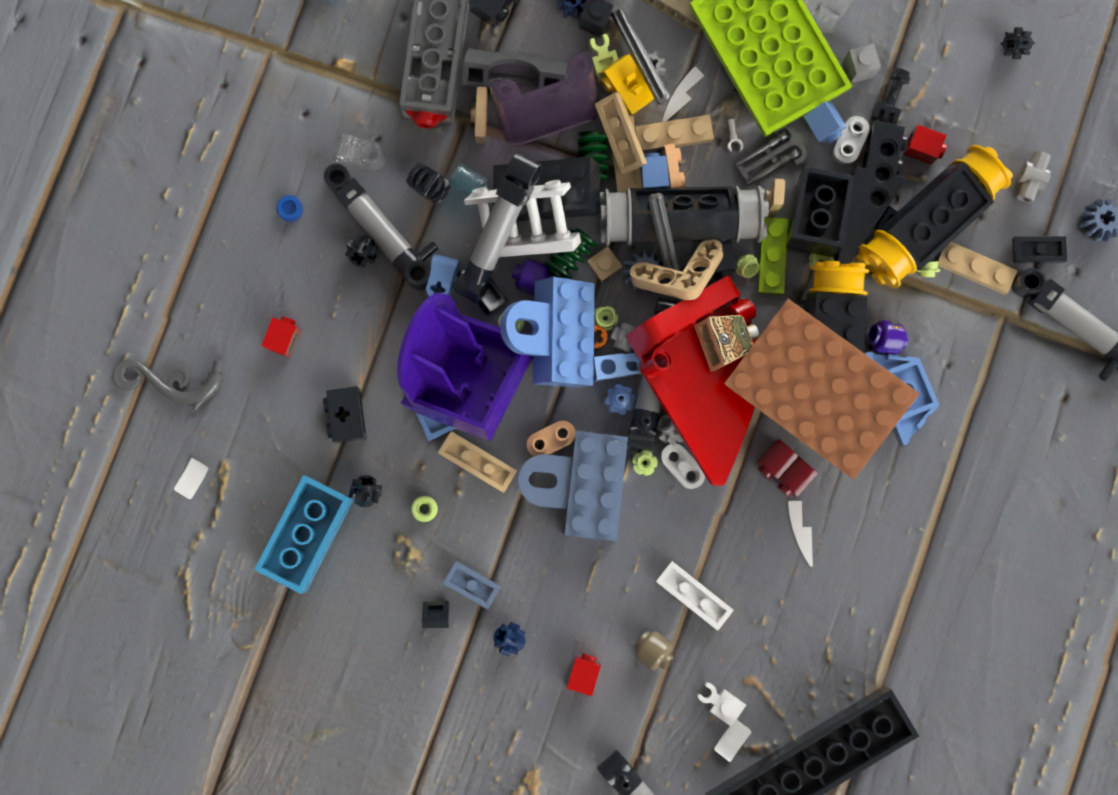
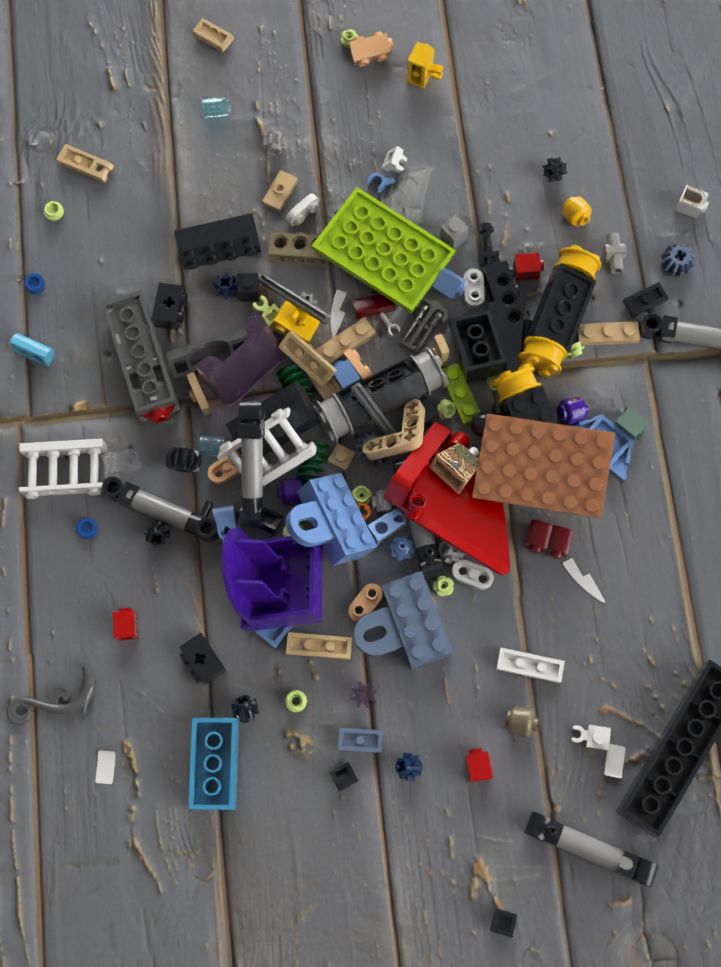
camera: 20 degrees left, 10 degrees down
none -> white fence [19,439,107,499]
none -> light nougat plate [208,451,241,485]
none -> clear purple gear [351,681,377,709]
none -> dark red slope [352,294,395,319]
none -> black piece [470,412,490,438]
none -> yellow head [562,197,592,226]
none -> sand green brick [615,407,649,440]

